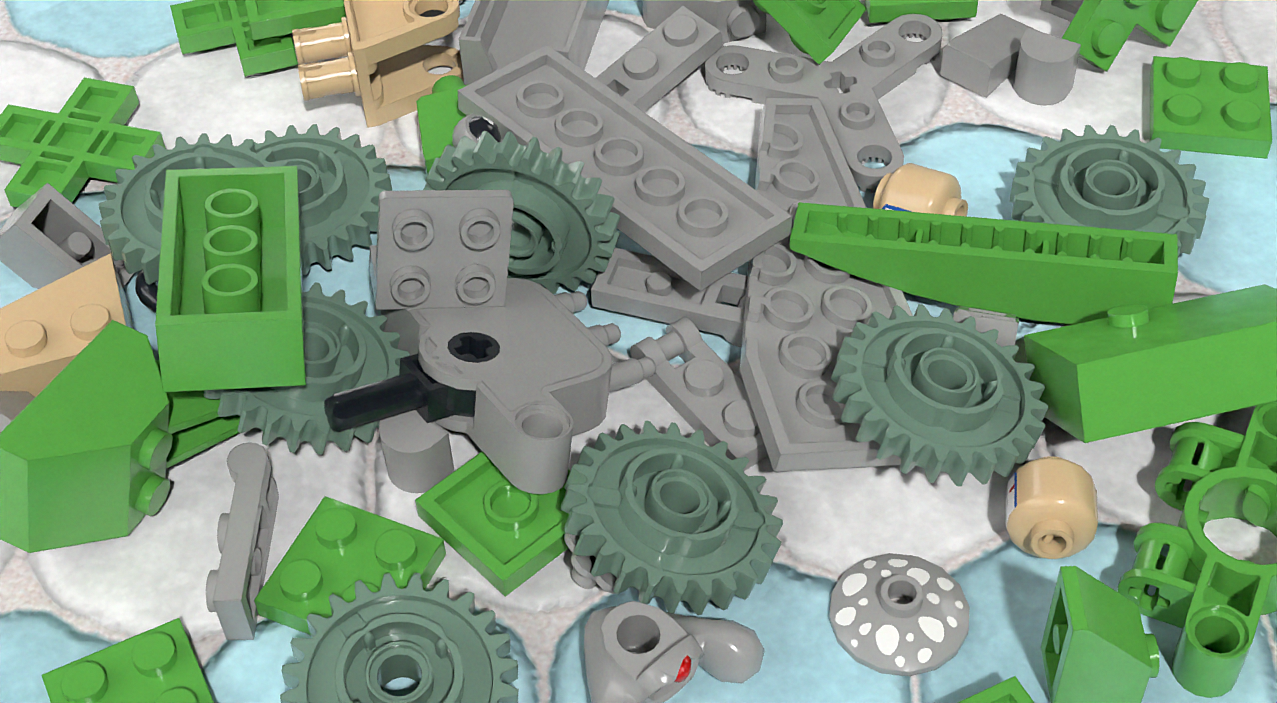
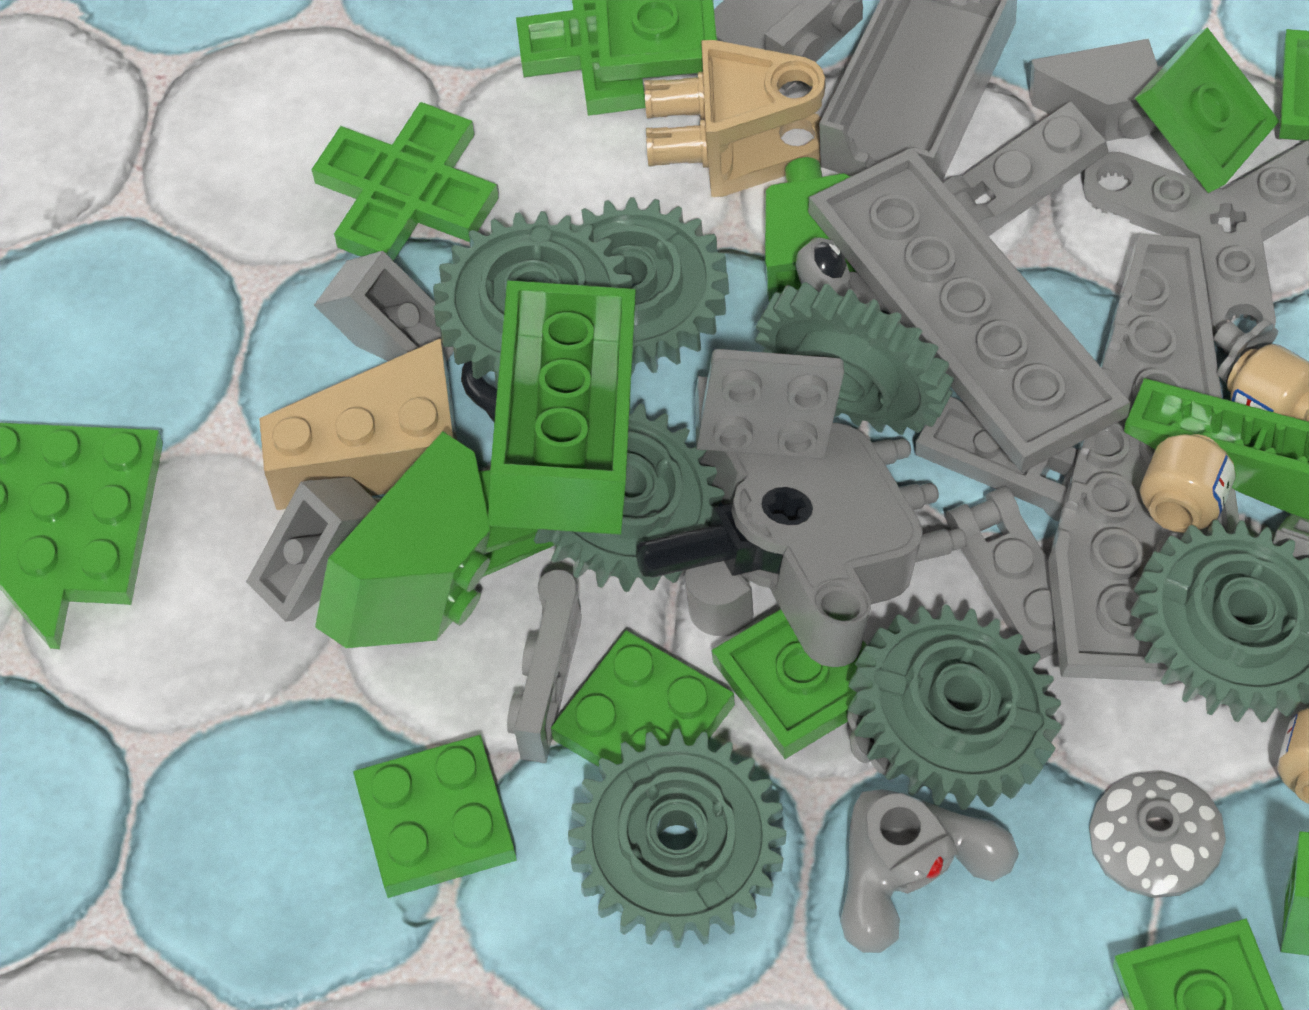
camera: 15 degrees right, 10 degrees up
none -> tan head [1140,434,1236,533]
none -> light grey plant [1214,319,1278,384]

